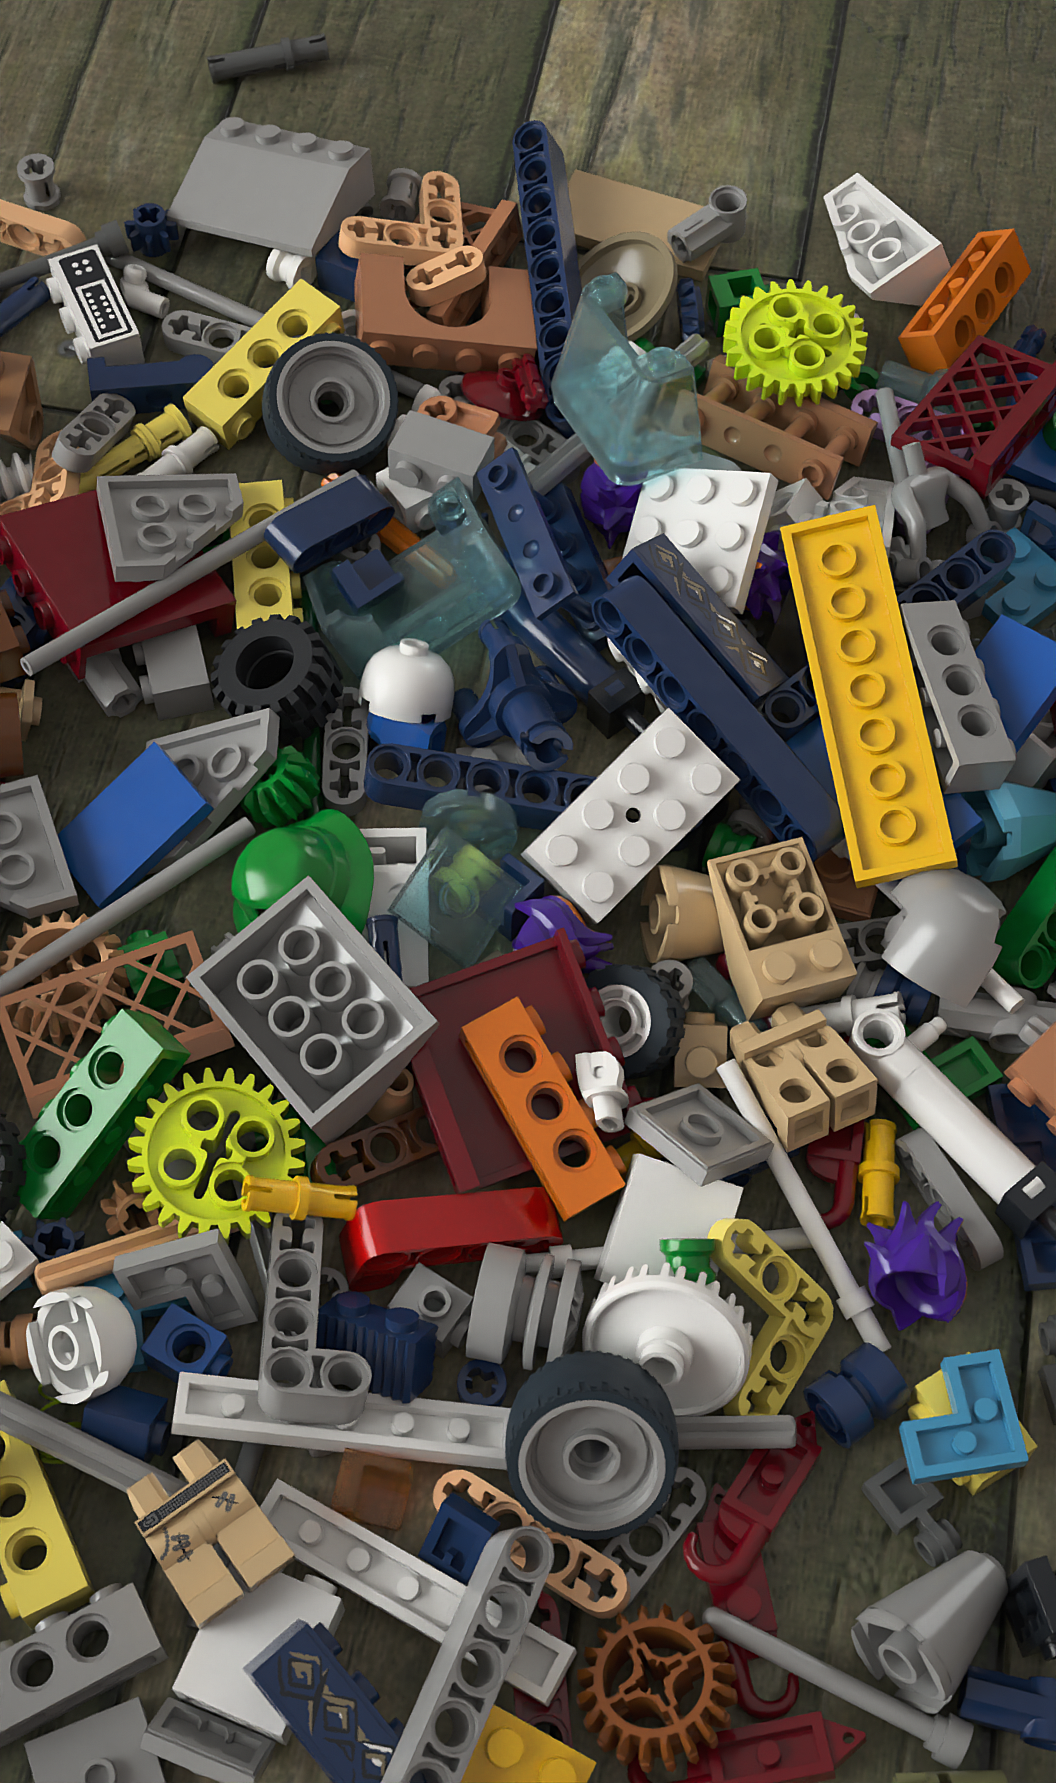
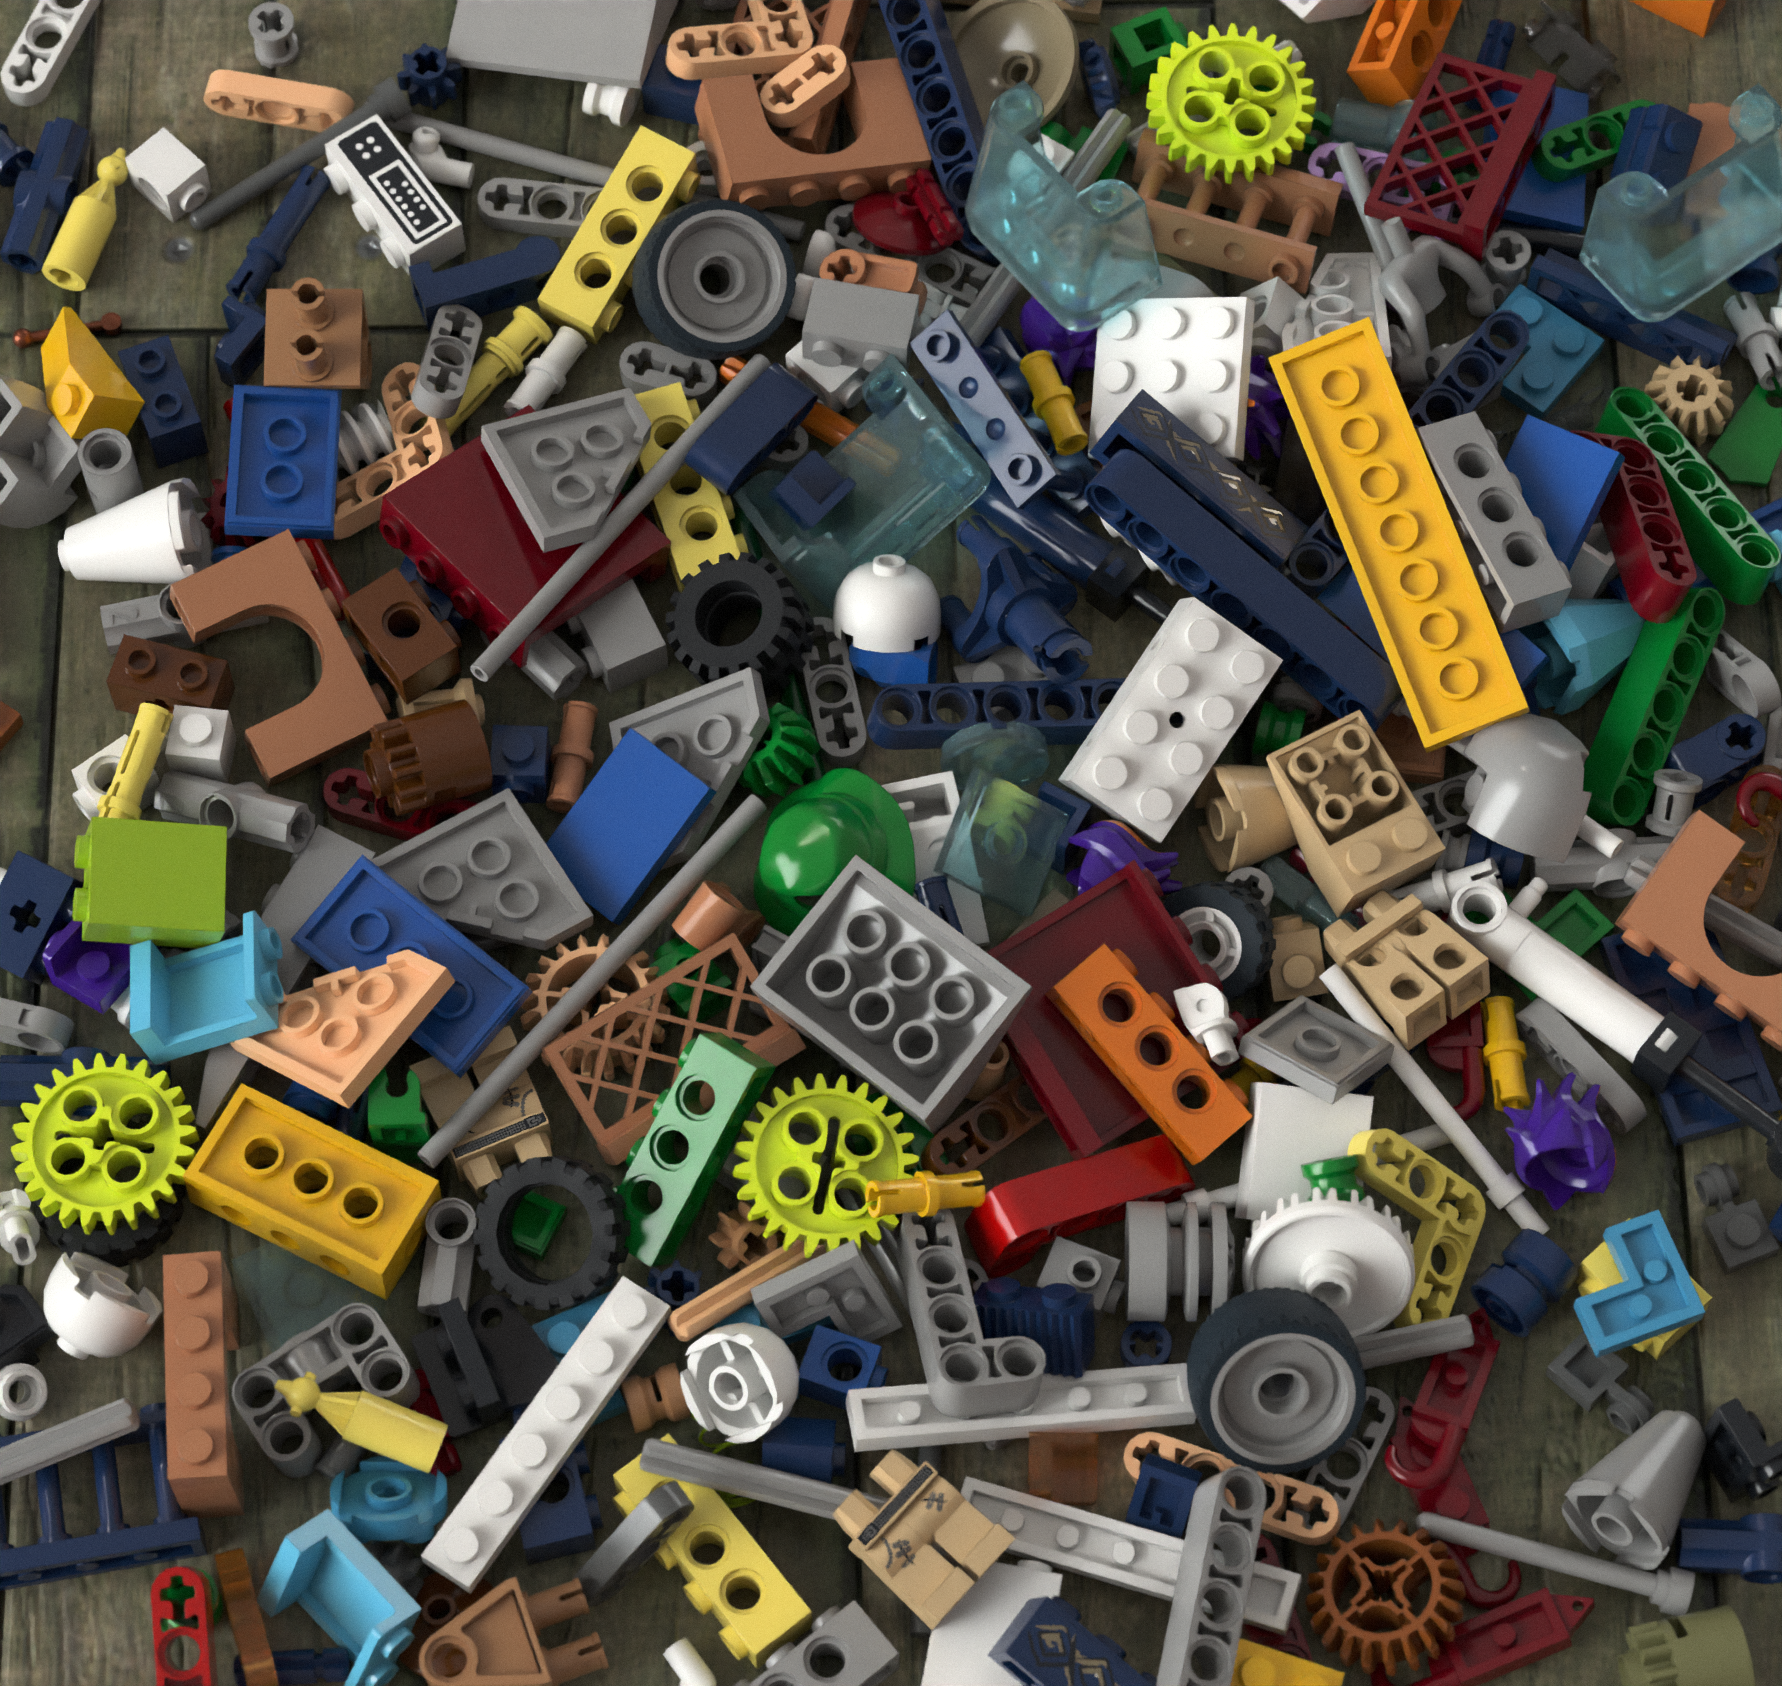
camera: 10 degrees left, 5 degrees up
none -> dark blue brick [490,725,551,804]
none -> nougat pin [546,700,598,814]
none -> light grey beam [619,341,718,408]
none -> nougat piece [672,880,765,953]
none -> yellow pin [1019,350,1088,456]

